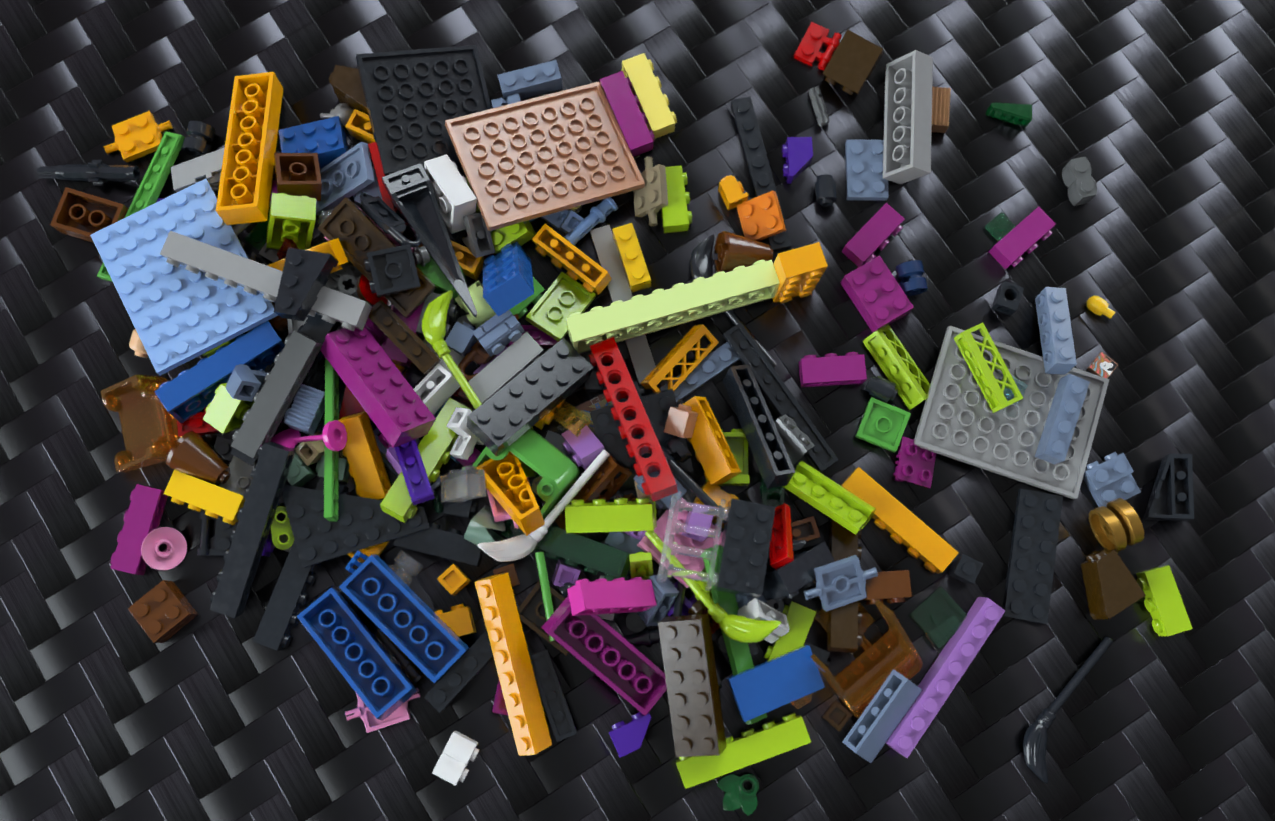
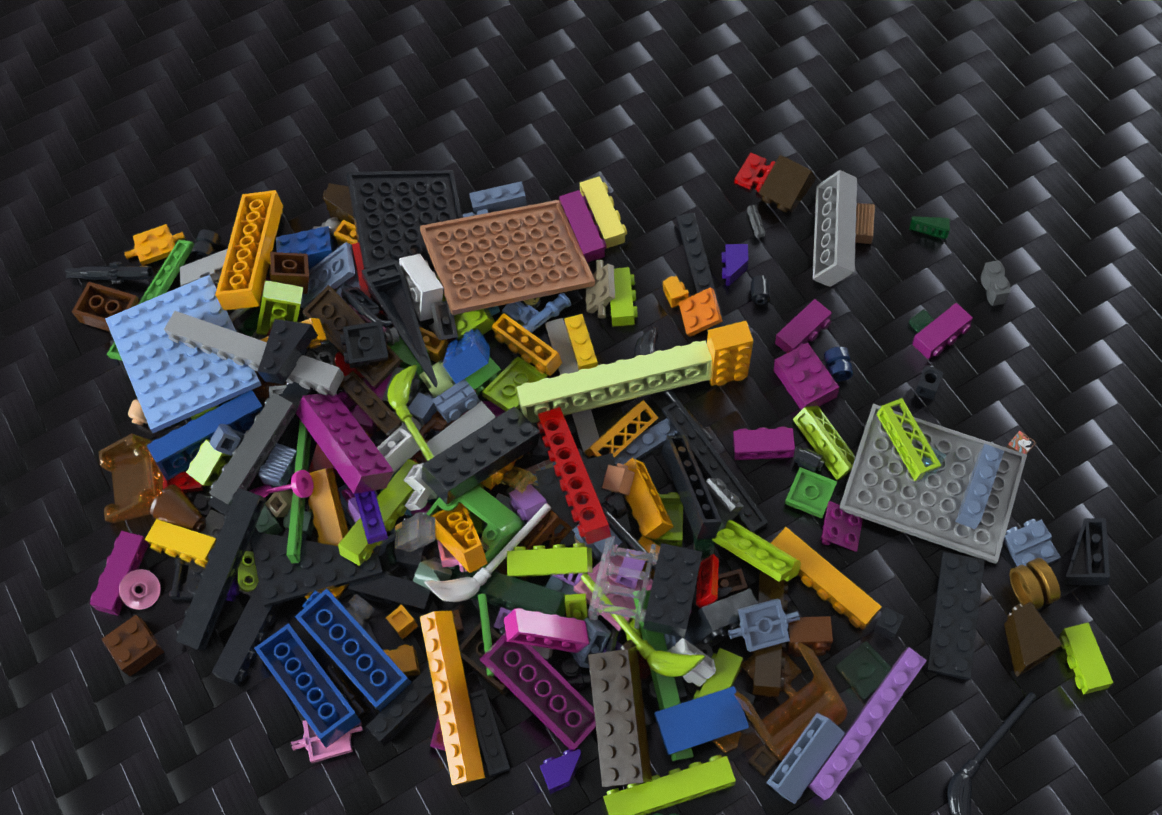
camera: 10 degrees right, 15 degrees down
white brick [432,730,479,786] -> none
reddish brown cone [714,231,773,272] -> none
sand blue plate [845,140,889,200] -> none
sand blue brick [1035,287,1077,375] -> none
yellow cylinder [1086,296,1116,319] -> none

